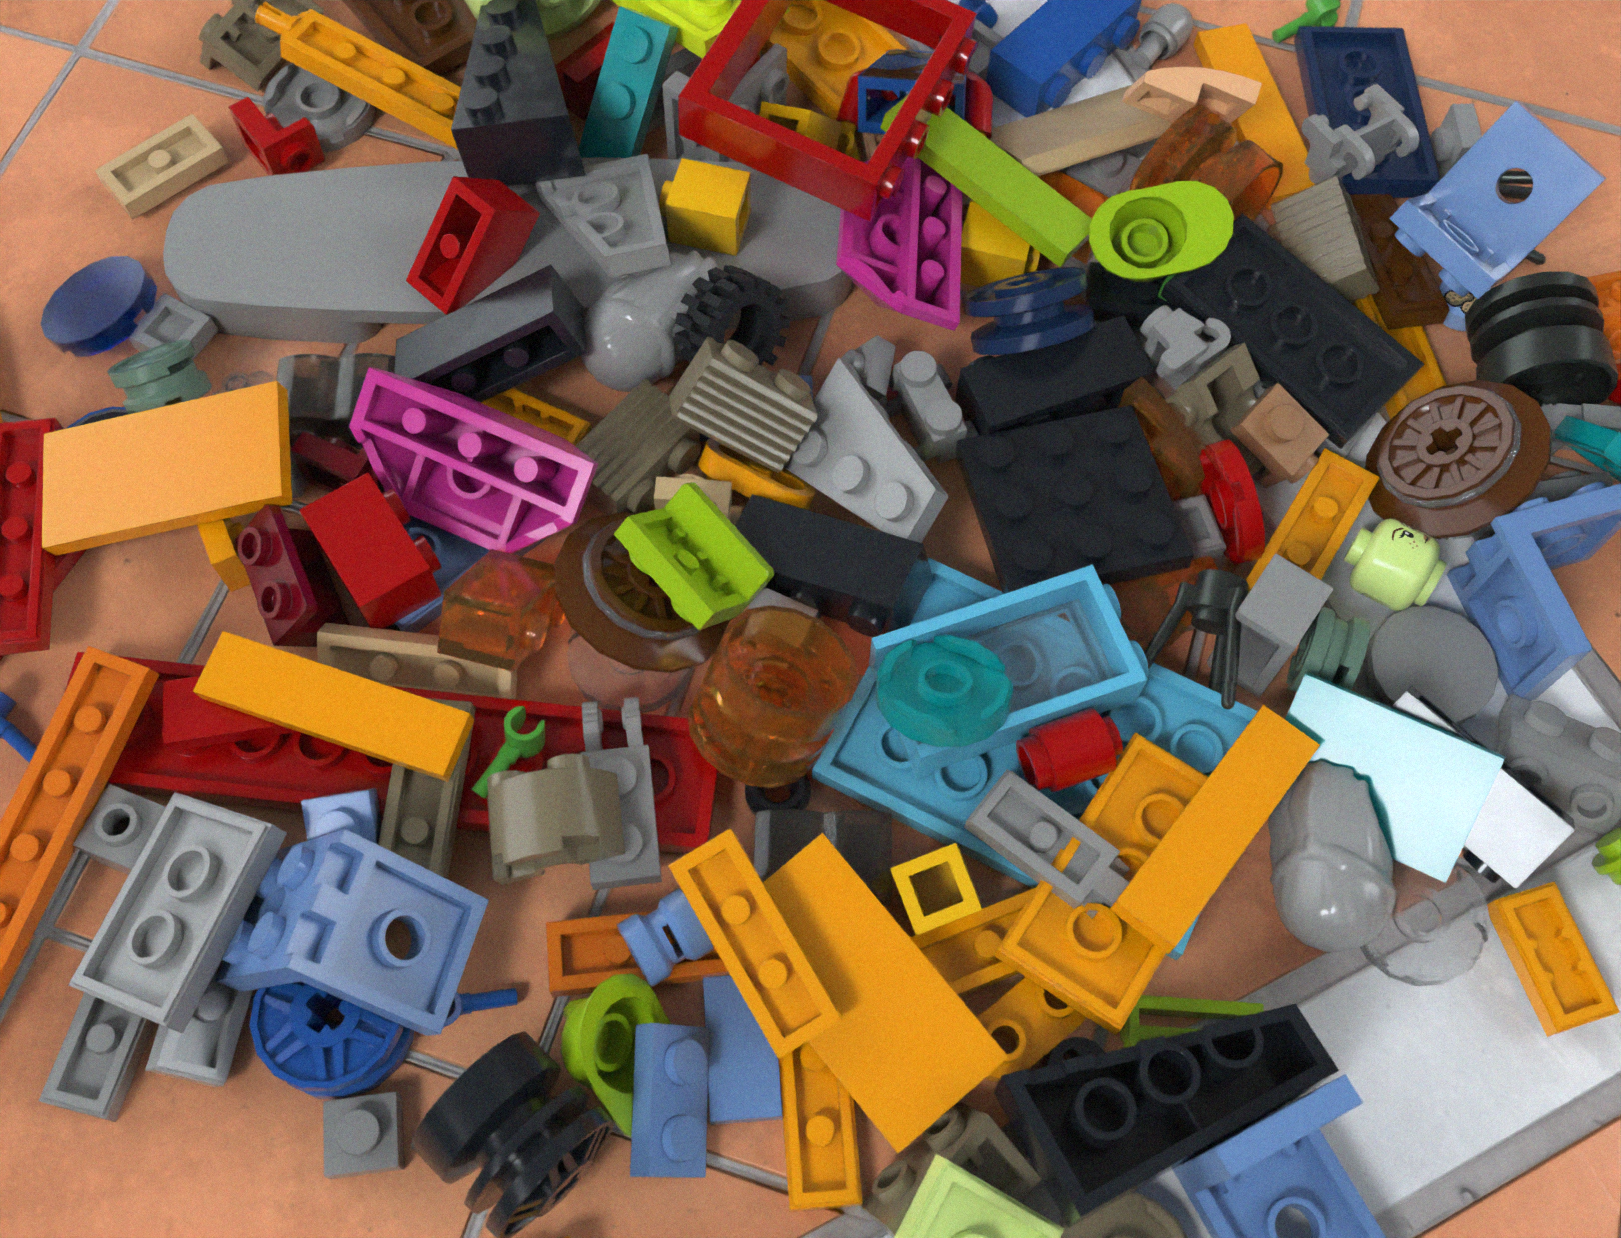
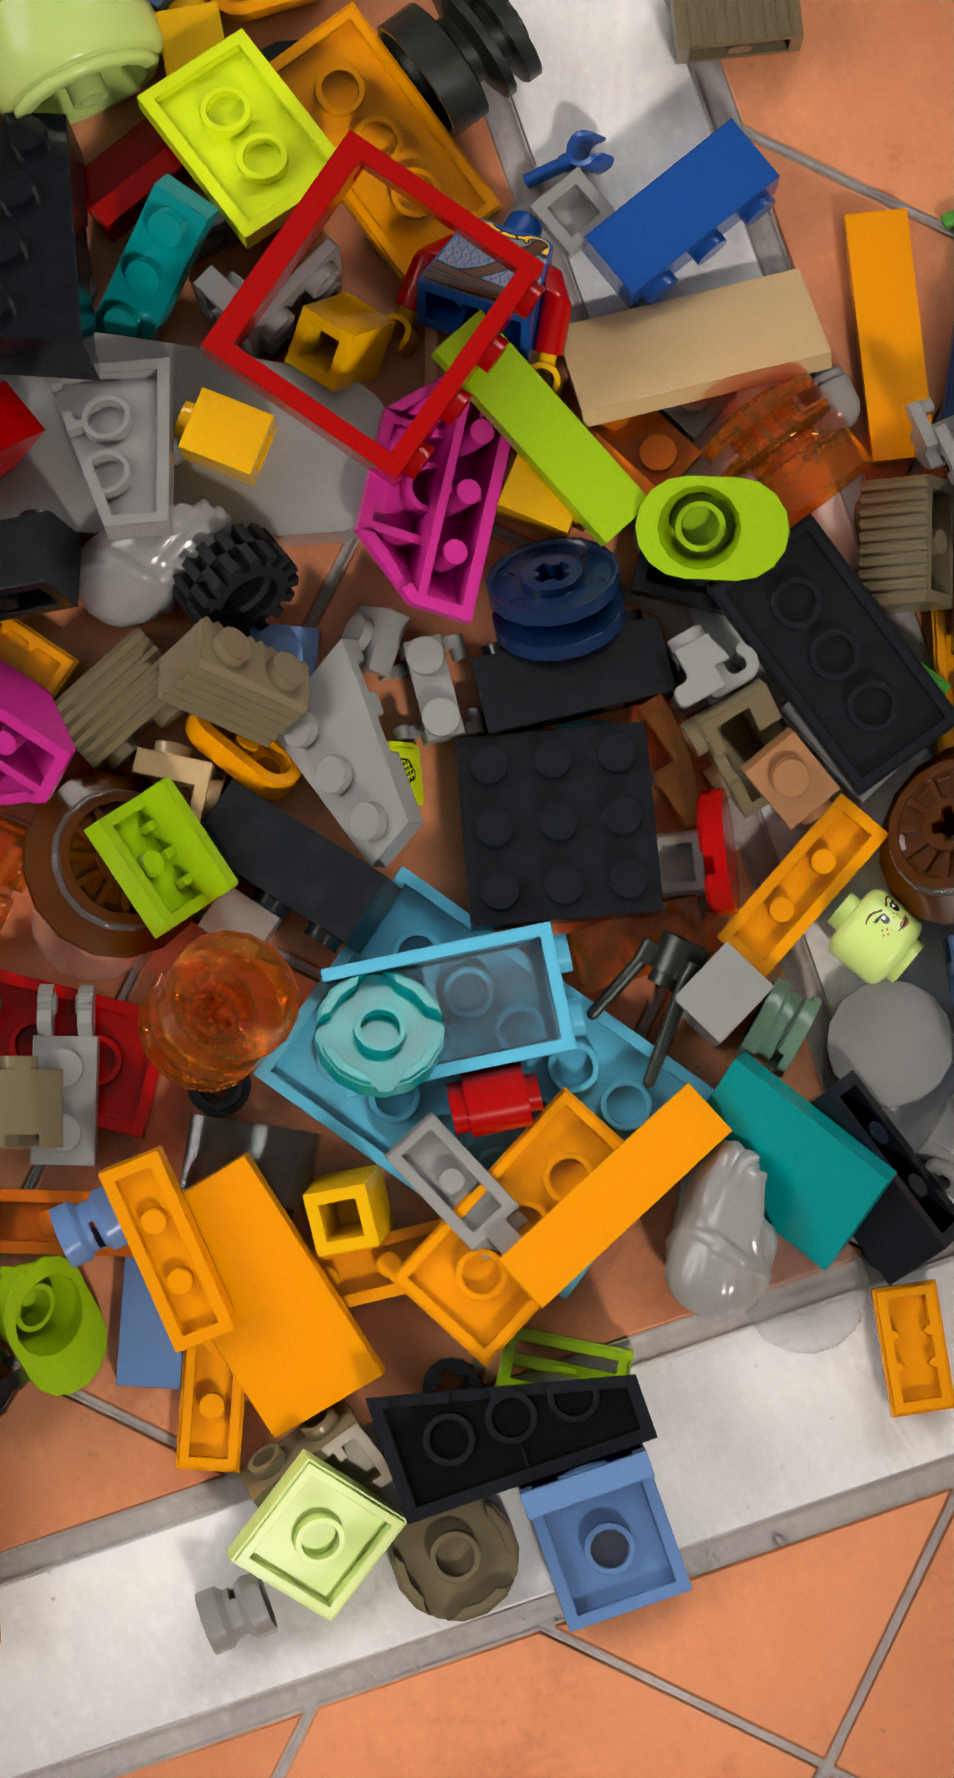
camera: 15 degrees right, 20 degrees up
medium blue plate [630,1023,709,1178] -> none
light orange plate [977,977,1086,1083] -> none
light nougat slope [1122,67,1262,123] -> none
light grey cylinder [1132,3,1193,69] -> none

